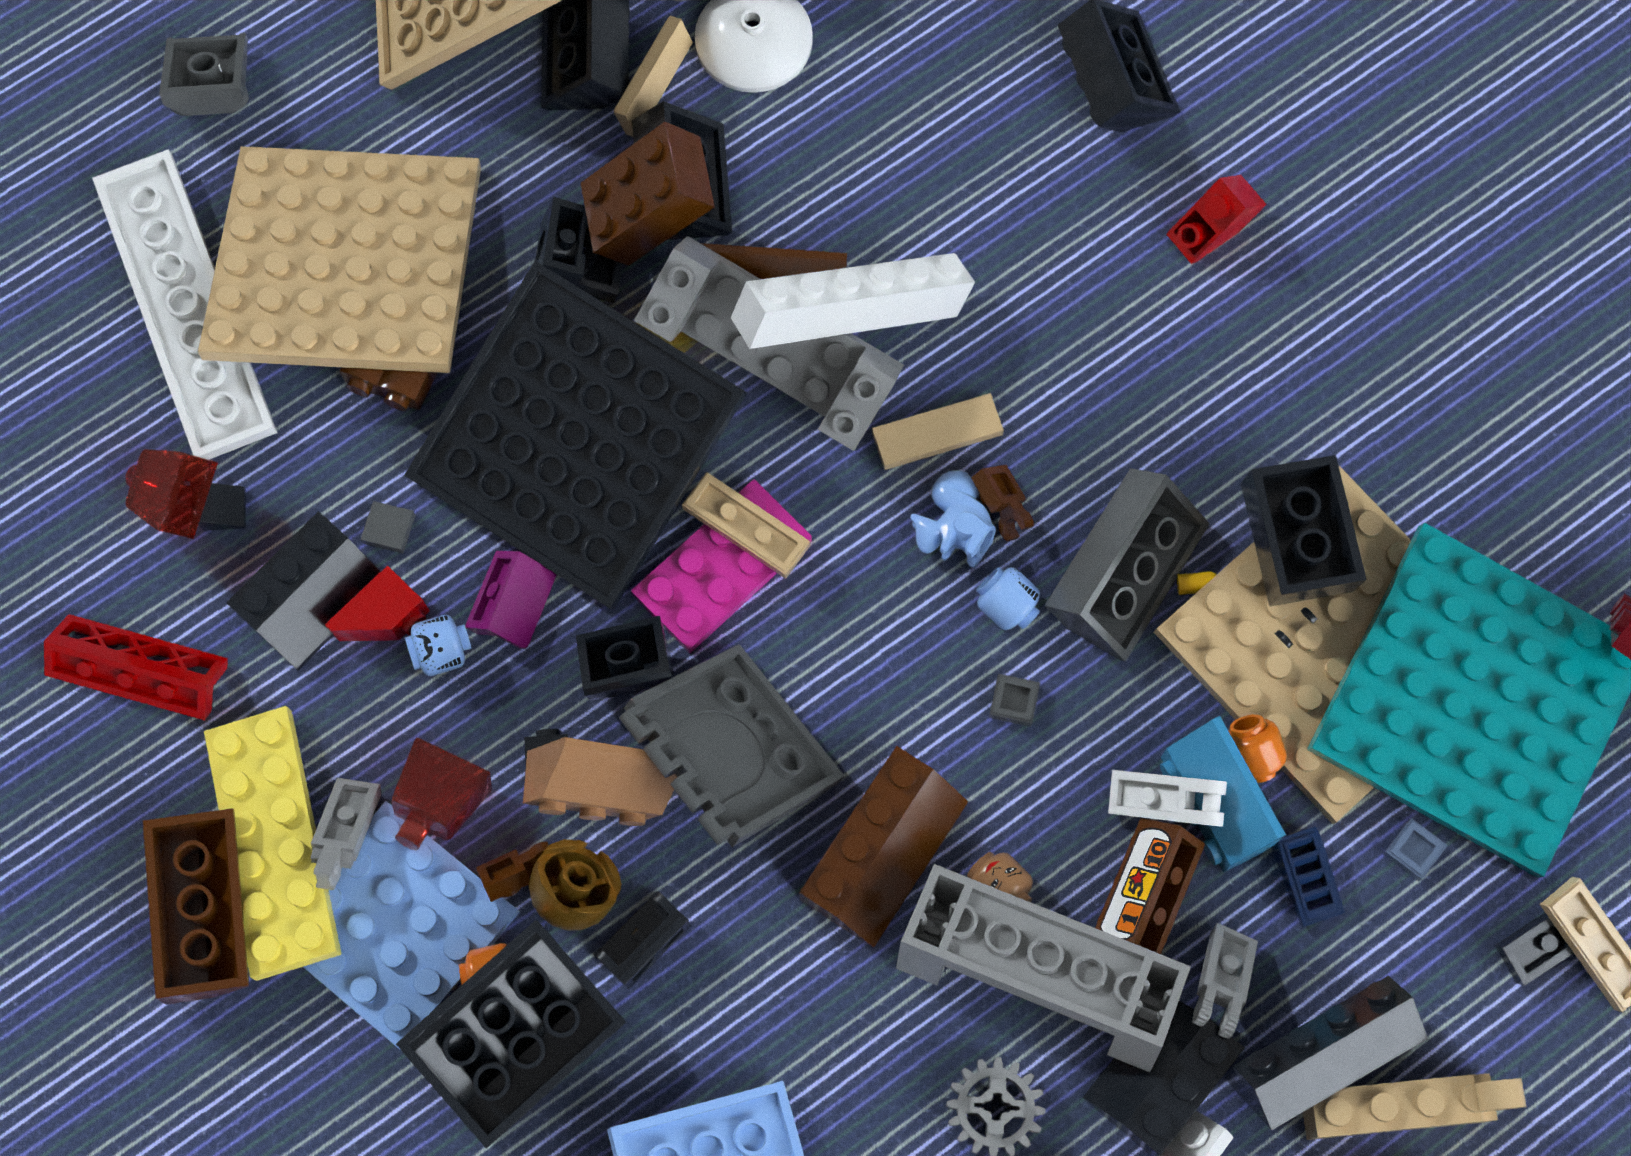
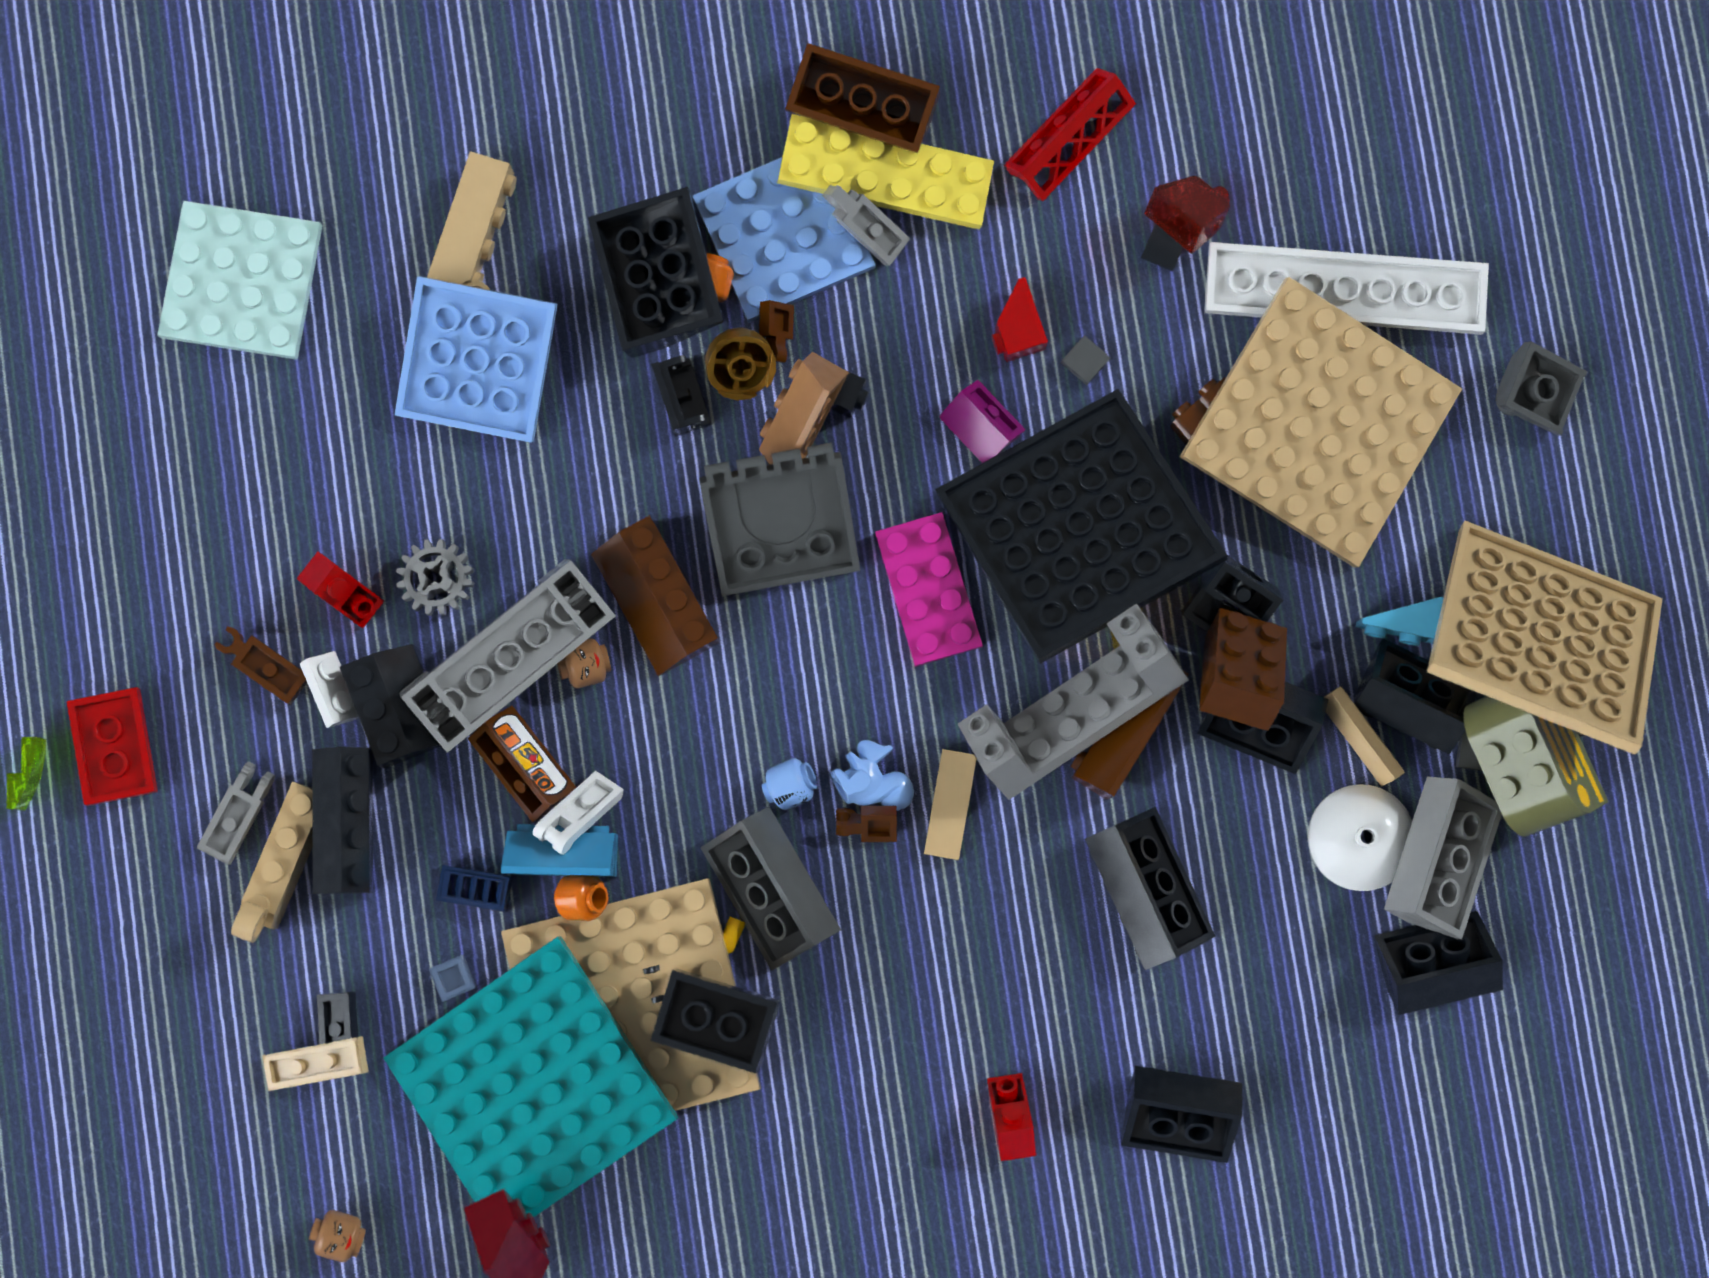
camera: 115 degrees right, 10 degrees up
black slope [226,511,381,671] -> none
clear red torso [391,737,492,850] -> none
light blue head [405,615,472,676] -> none
black slope [576,616,674,701] -> none
tan tile [682,472,810,579] -> none
white brick [731,253,975,349] -> none
dark grey tile [989,674,1040,727] -> none
light grey hinge [1192,923,1258,1039] -> none
none -> black slope [1085,807,1216,970]
none -> medium azure slope [1355,597,1443,646]

